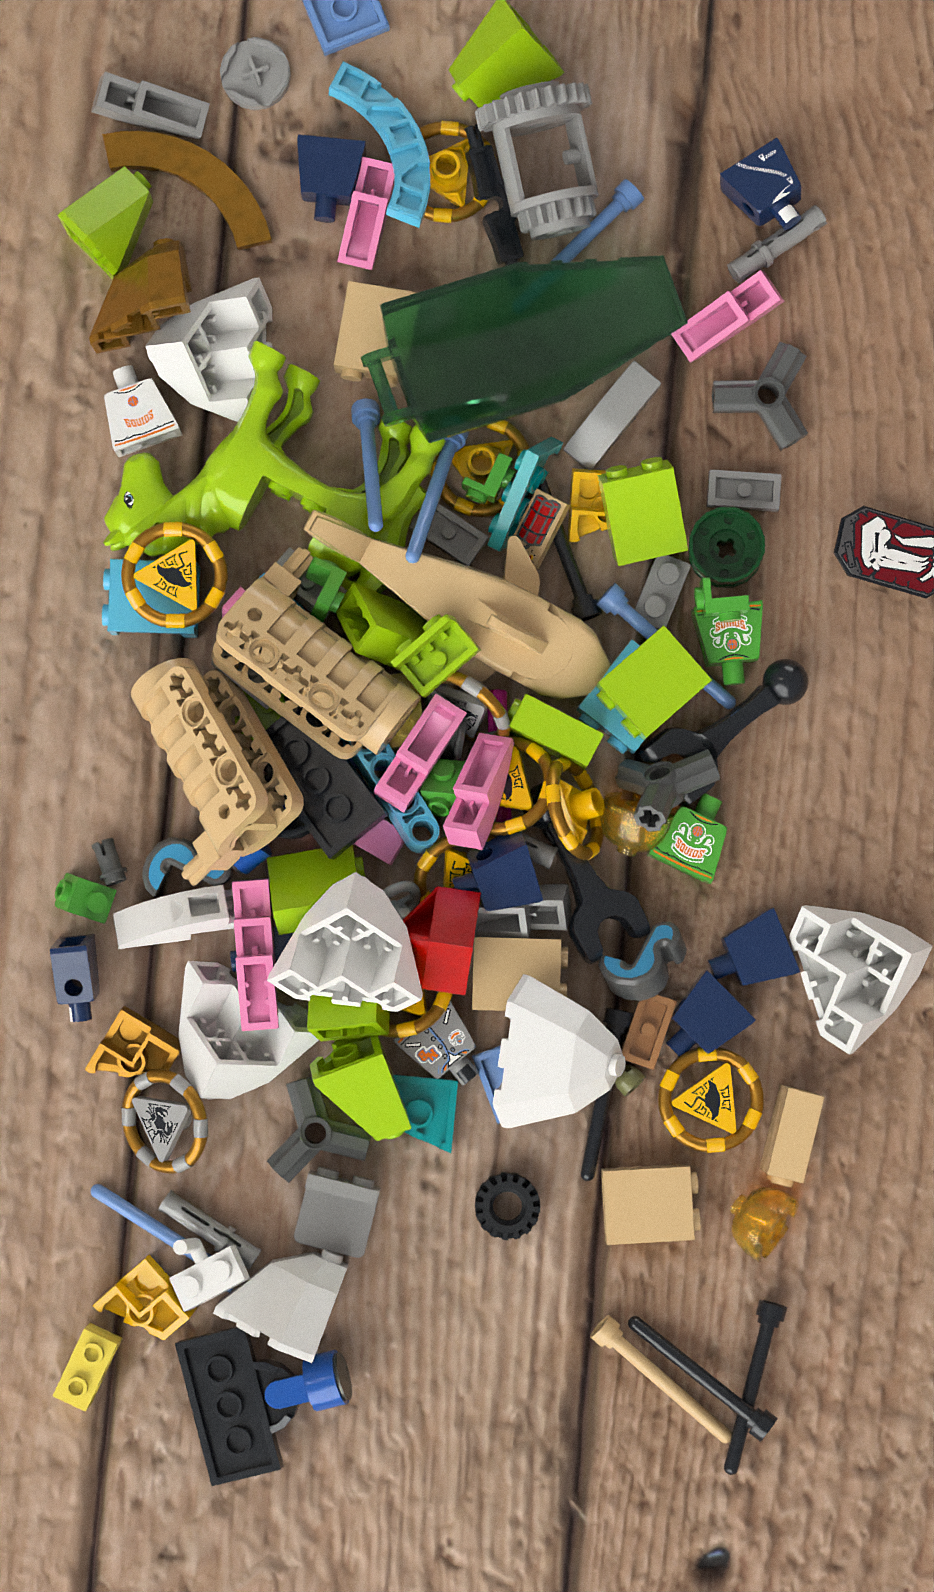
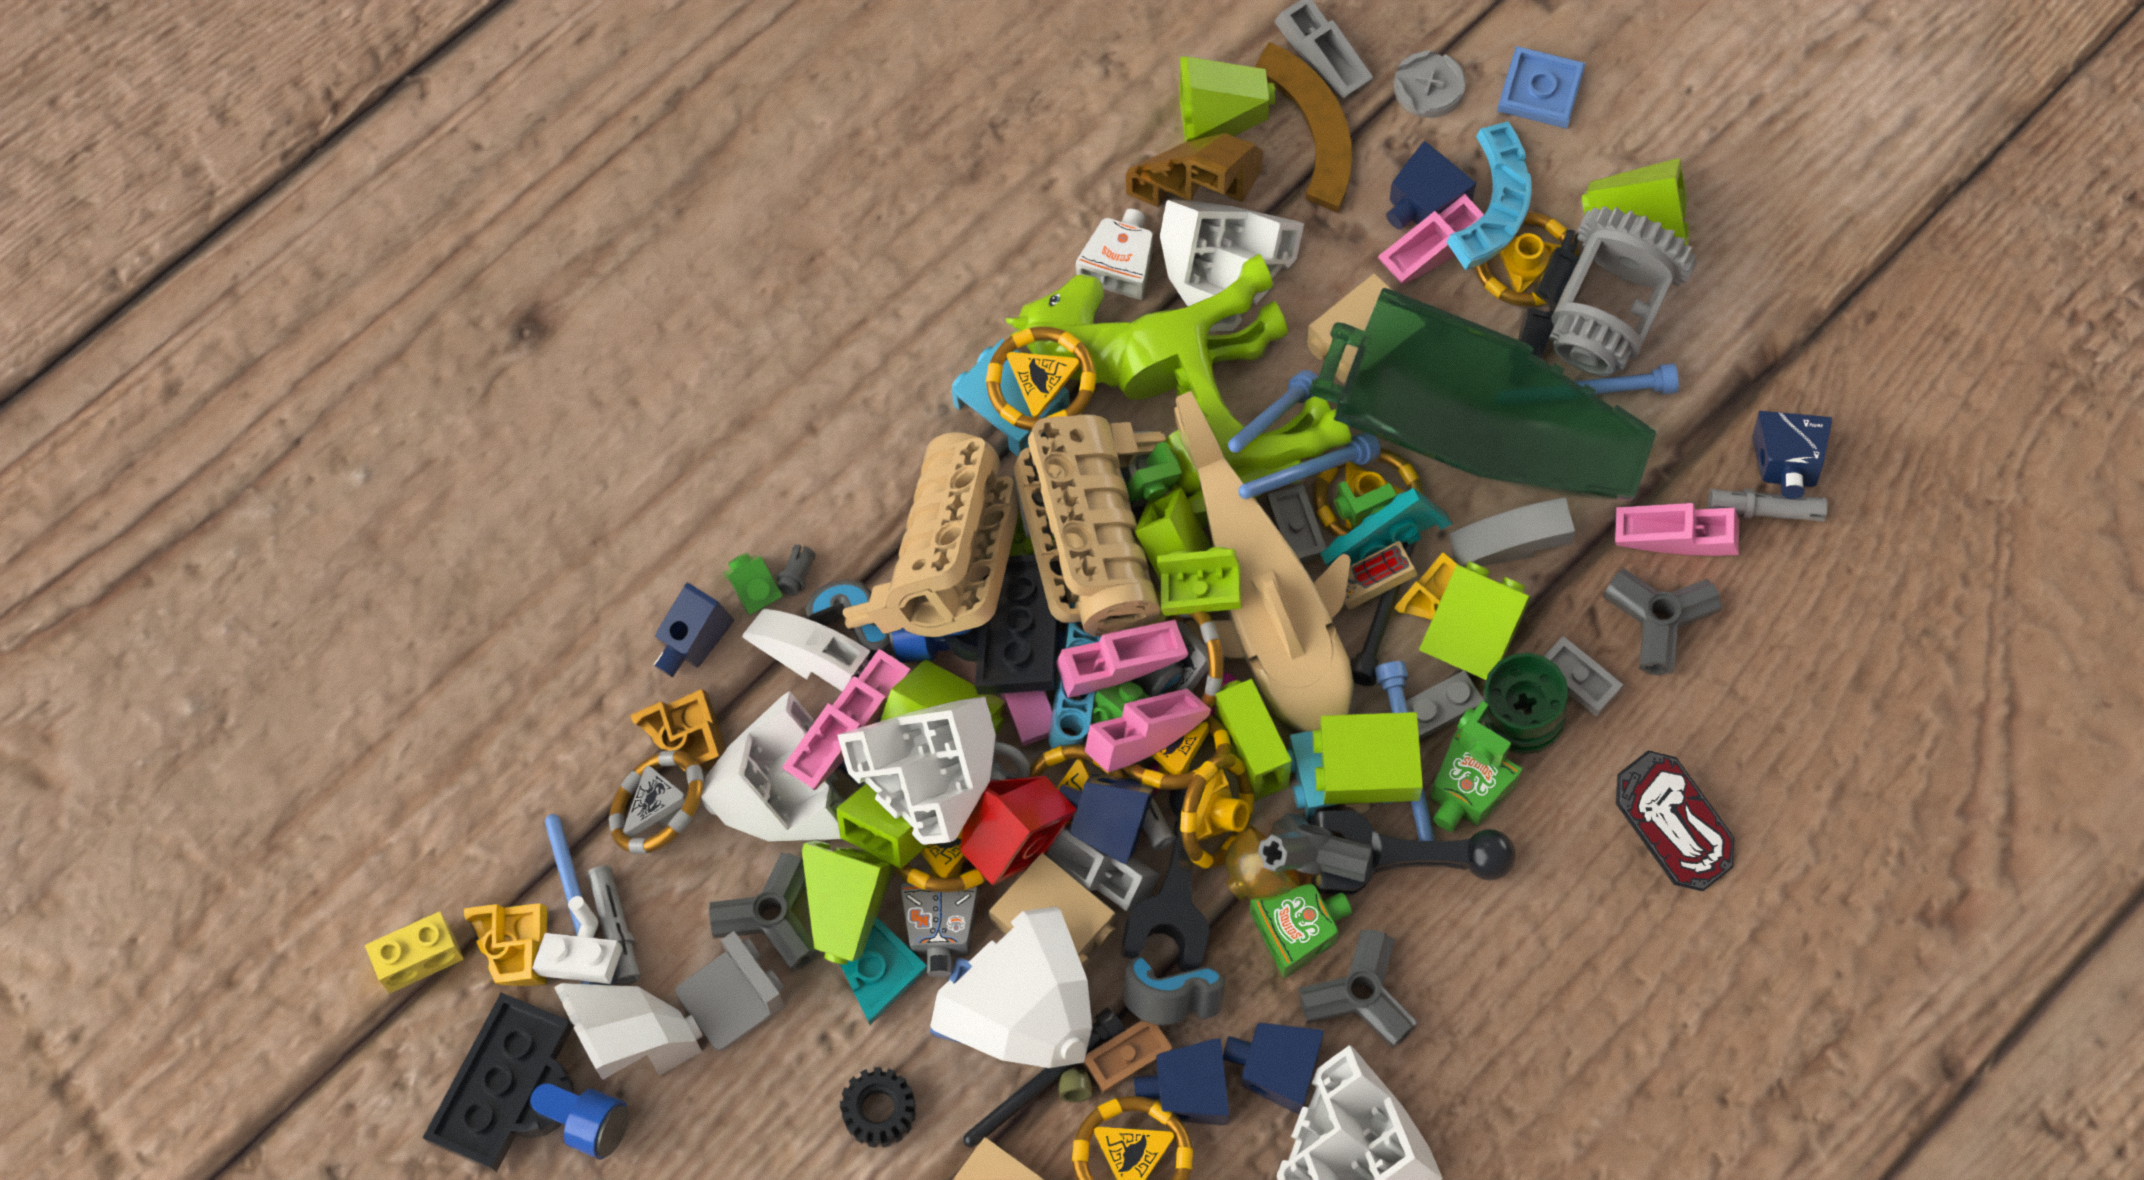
camera: 45 degrees right, 20 degrees down
none -> dark grey piece [1298,929,1418,1049]

